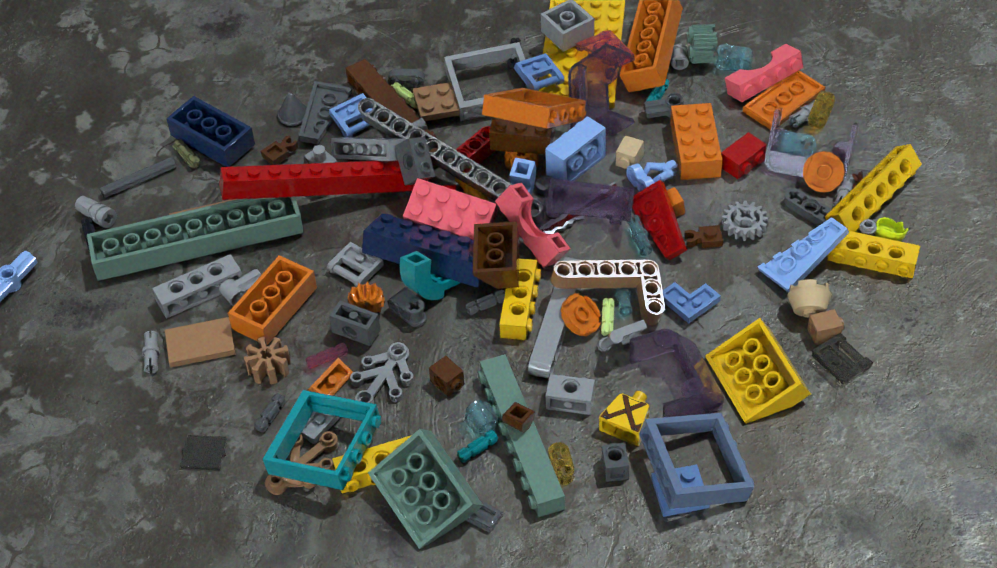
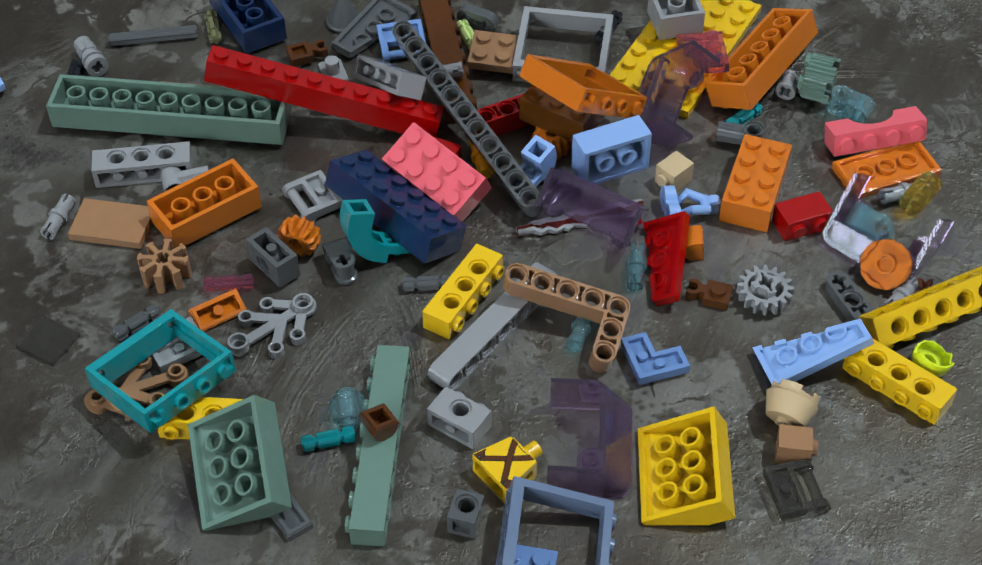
camera: 20 degrees right, 0 degrees up
dark grey brick [395,137,435,186] -> none
reddish brown brick [429,356,465,397] -> none
reddish brown slope [473,222,519,289] -> none
coral arch [495,183,570,268] -> none
medium blue plate [514,53,564,91] -> none
clear yellow beam [548,442,574,485] -> none
orange tile [561,293,601,336] -> none
light grey plate [597,320,647,352] -> none
yellowish green axle [601,298,614,336] -> none
light grey pin [859,219,877,236] -> none

